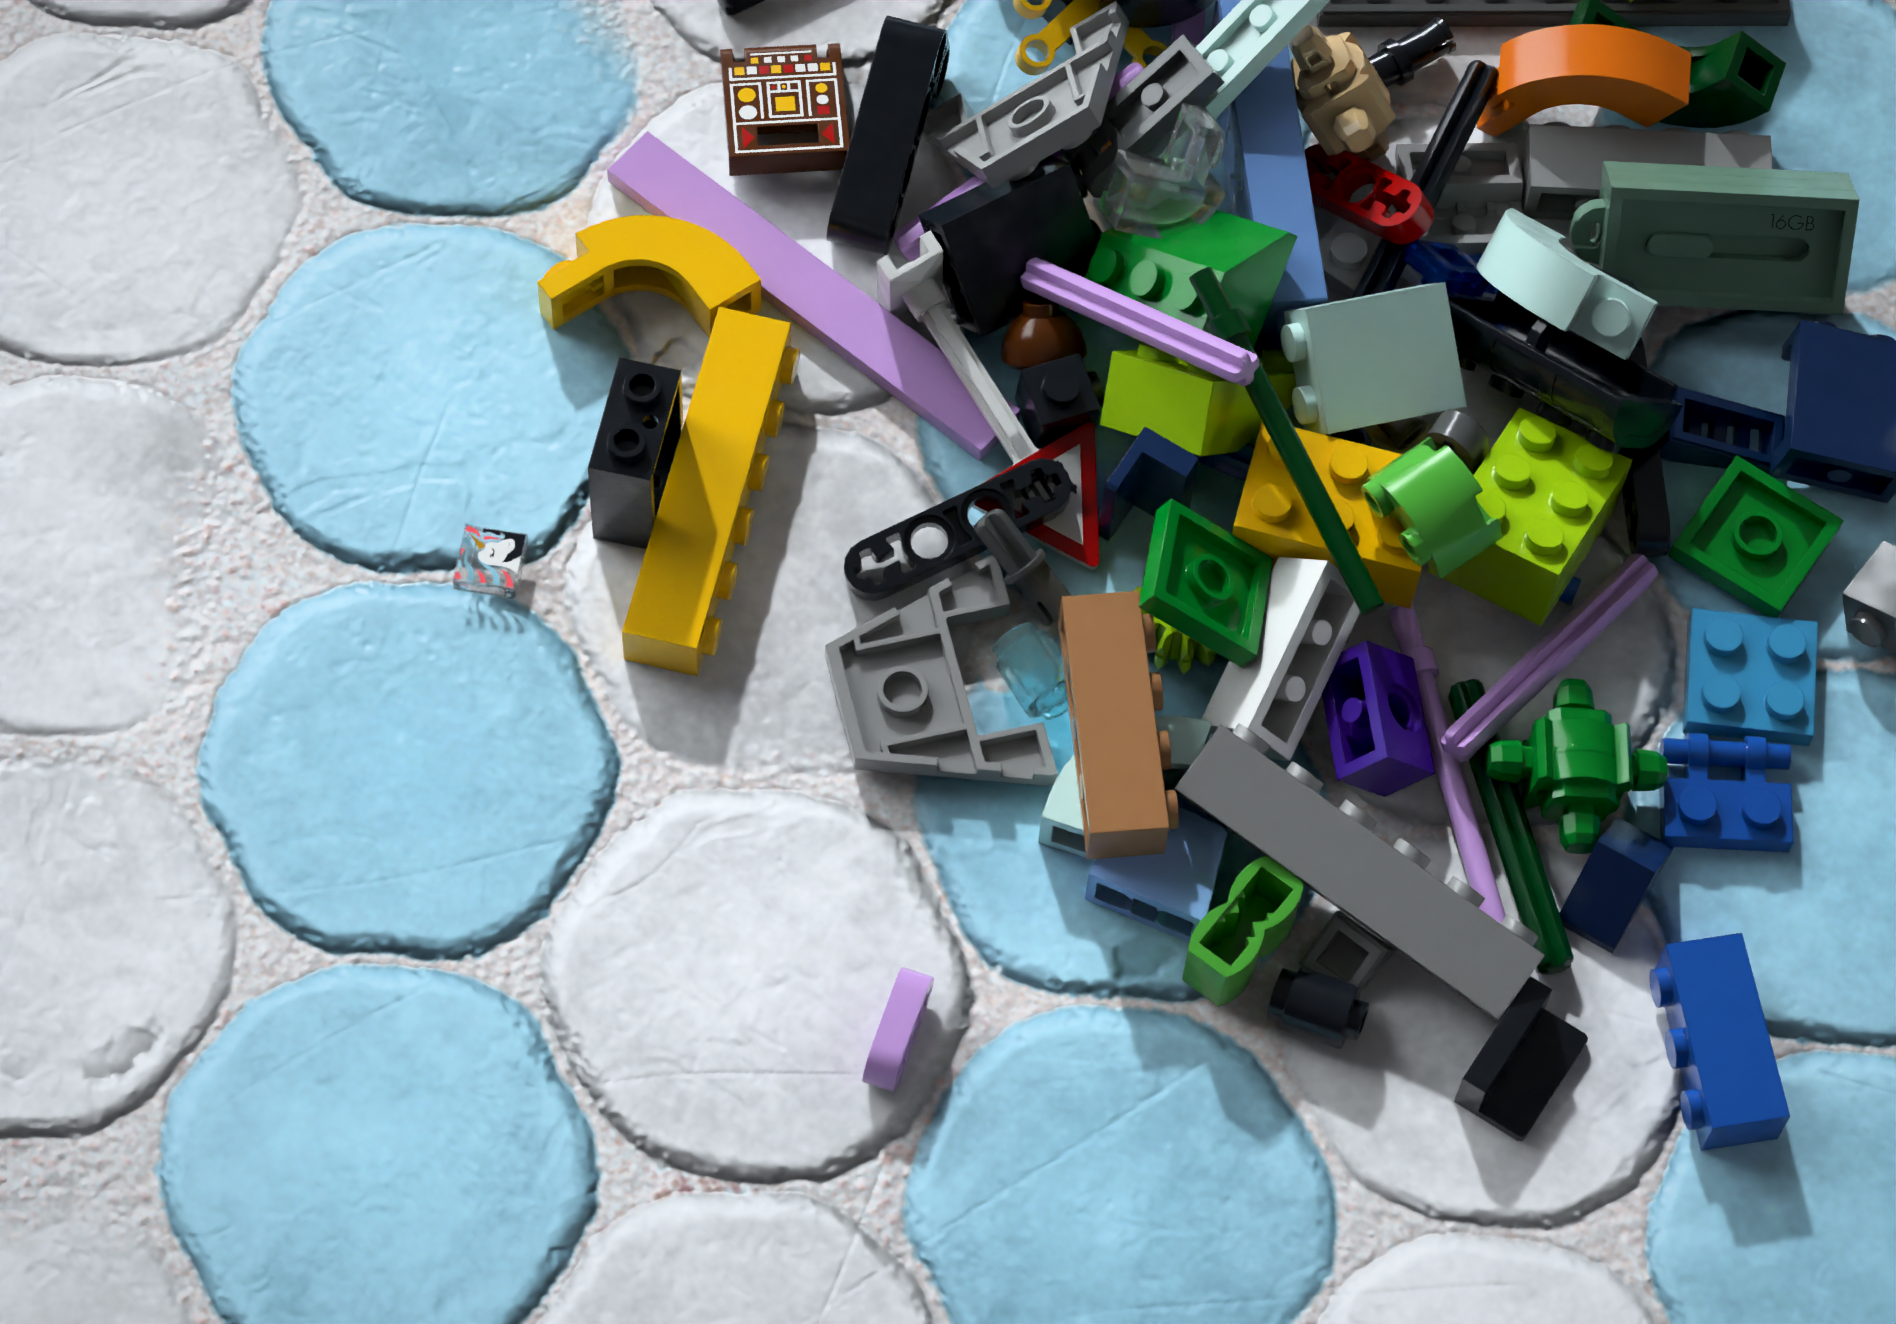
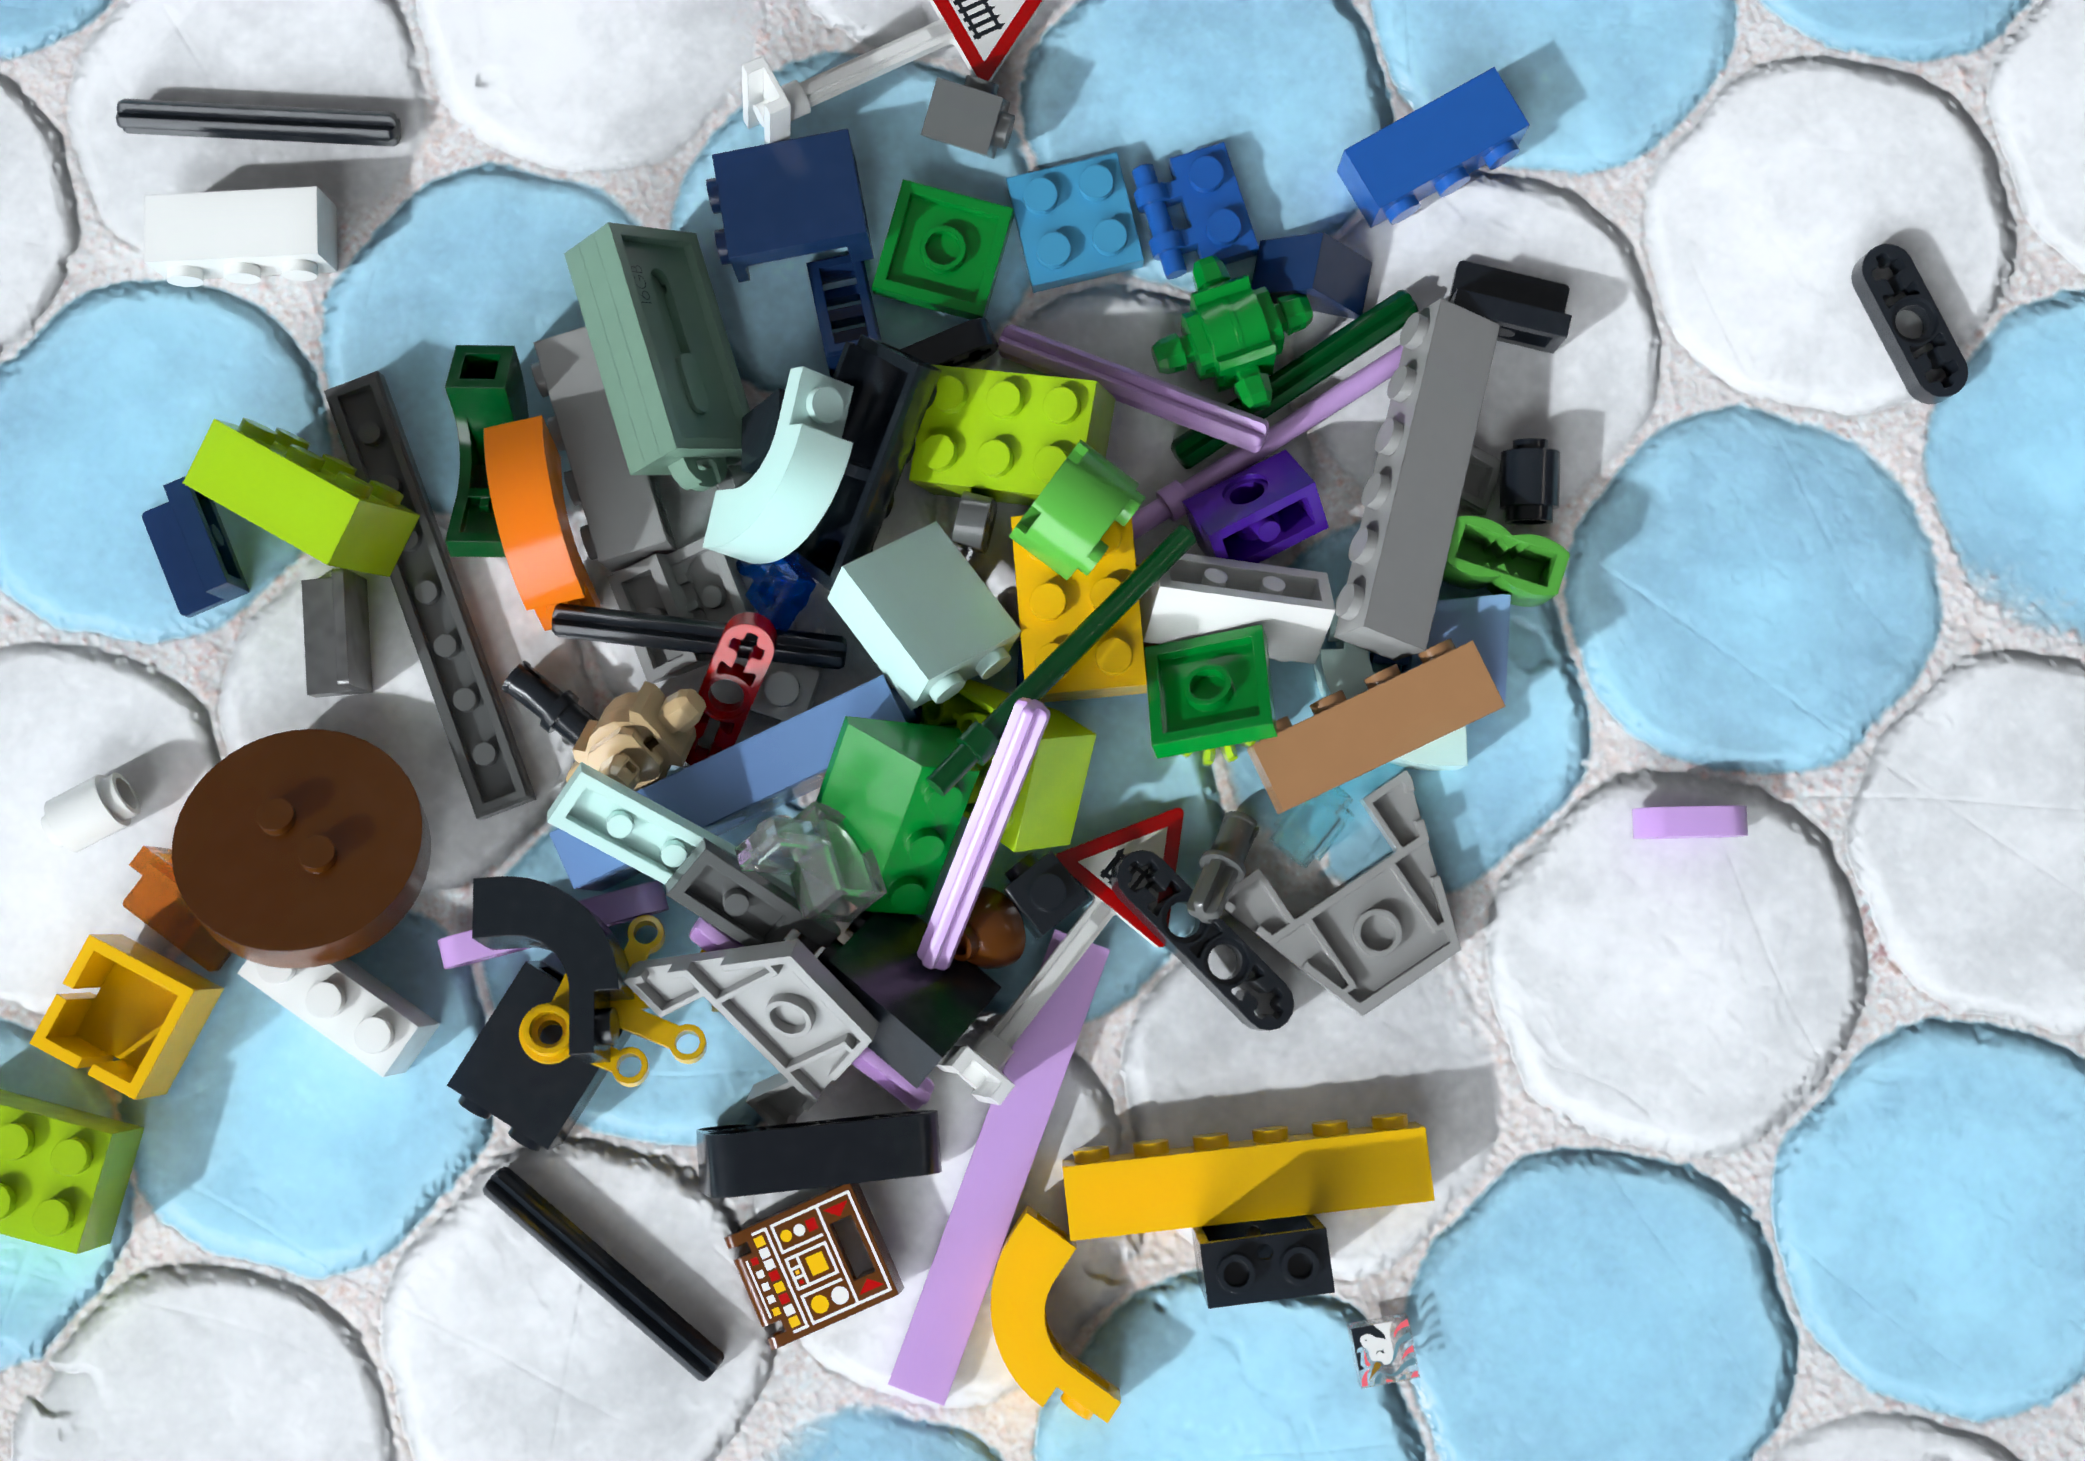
camera: 100 degrees left, 20 degrees up
dark blue panel [1098,427,1199,541] -> none

